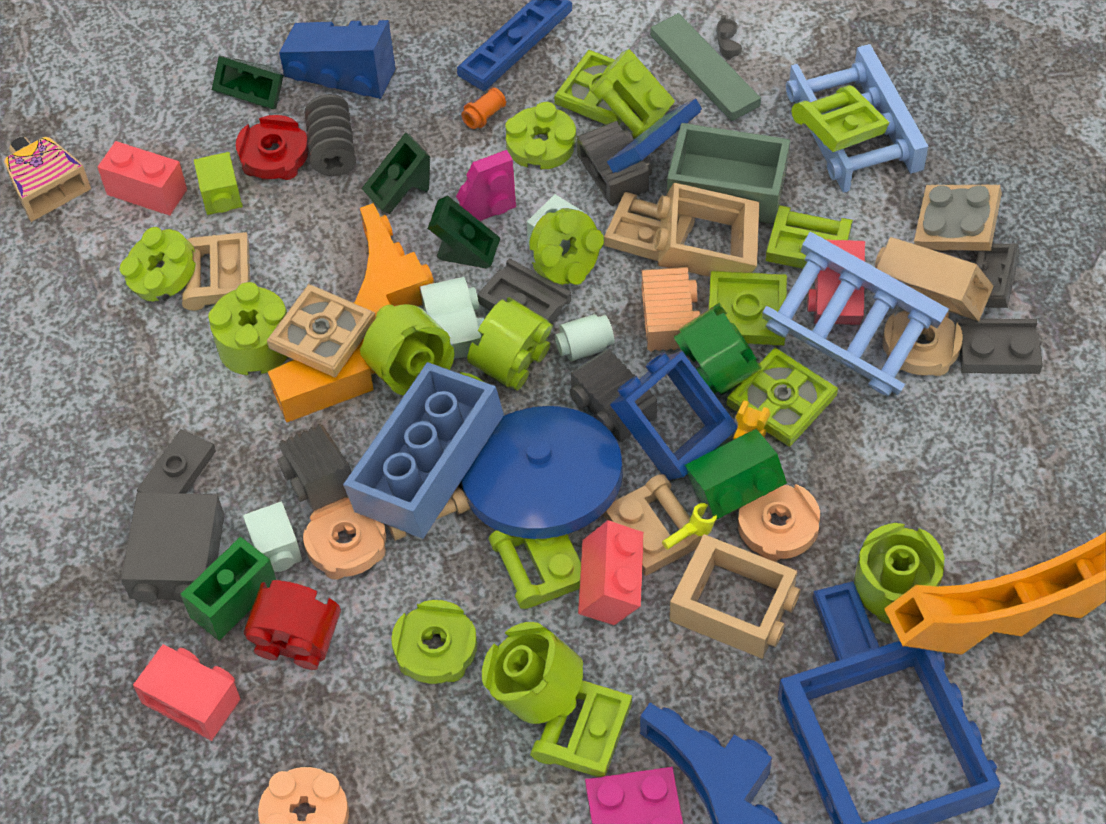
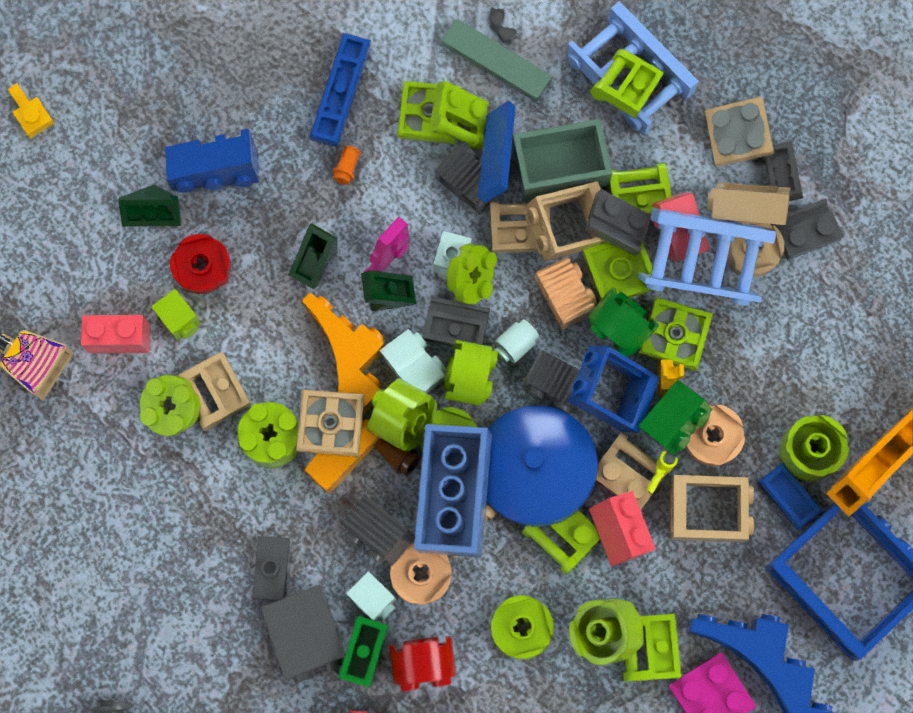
camera: 25 degrees left, 20 degrees up
dark grey piece [304,94,356,176] -> none
lime plate [505,102,576,170] -> none
none -> reddish brown cone [374,438,421,476]
none -> dark grey plate [584,189,651,256]

